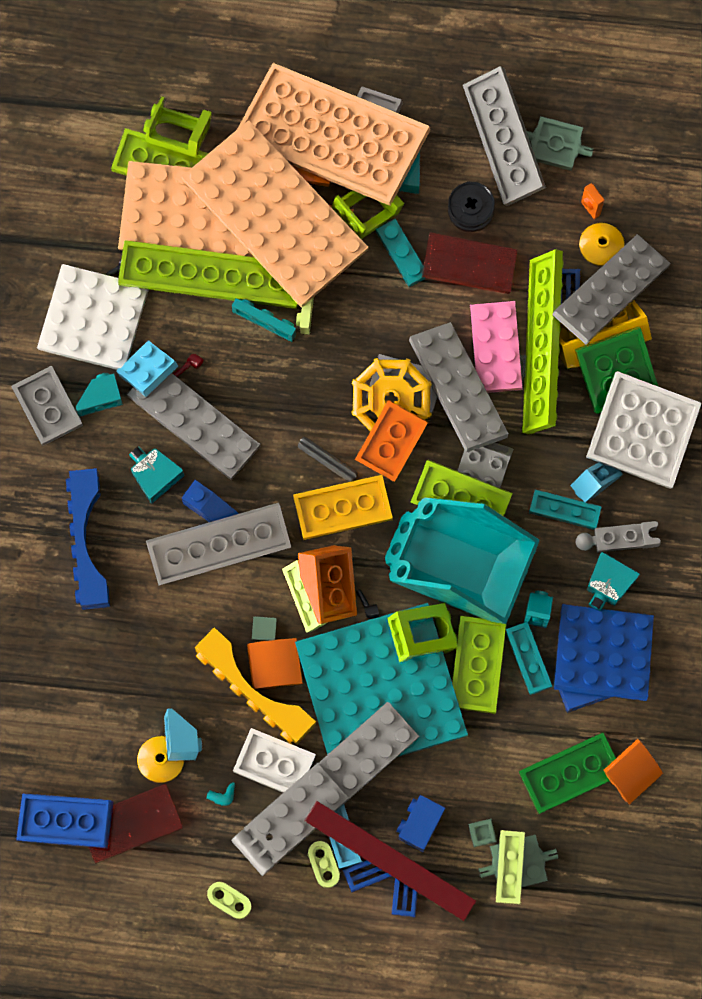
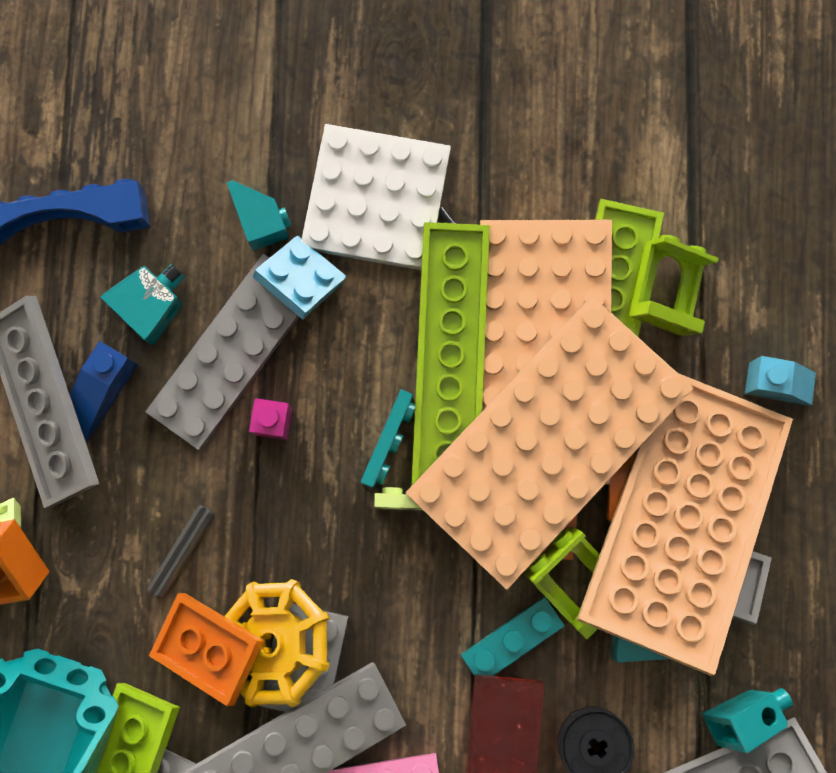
camera: 85 degrees right, 5 degrees up
light grey plate [11,366,83,446] -> none
dark red hand [173,354,204,377] -> none
yellow plate [293,475,393,540] -> none
none -> dark pink brick [249,398,293,441]
none -> teal torso [701,688,793,753]
none -> medium azure slope [745,356,816,406]

